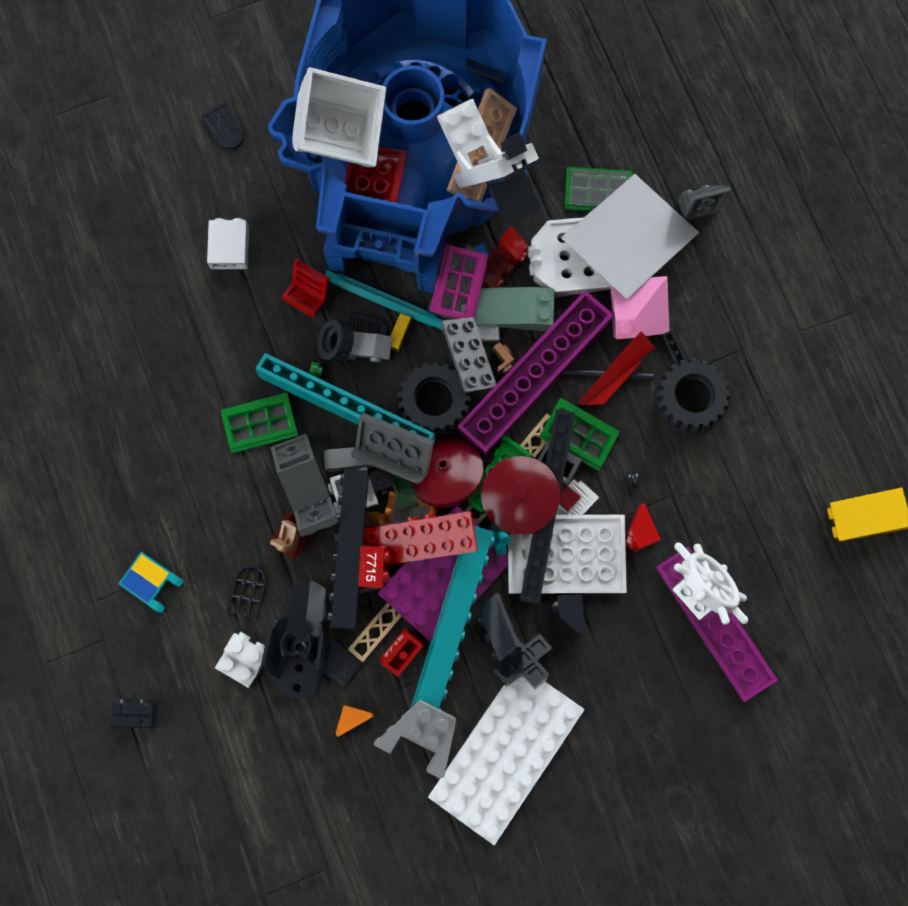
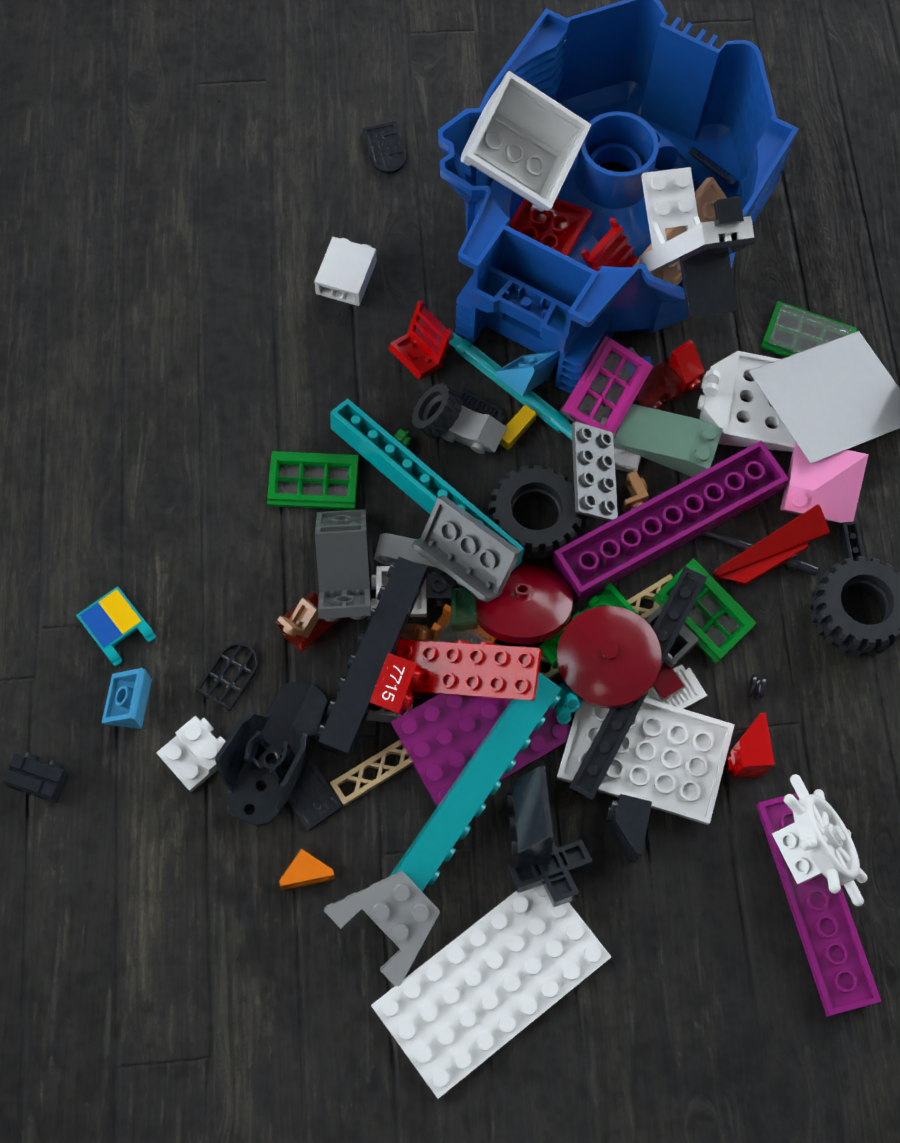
camera: 15 degrees right, 10 degrees down
red brick [379,628,423,677] -> none
none -> dark azure slope [102,668,152,729]
none -> dark azure slope [496,351,560,396]
none -> red plate [580,217,638,272]

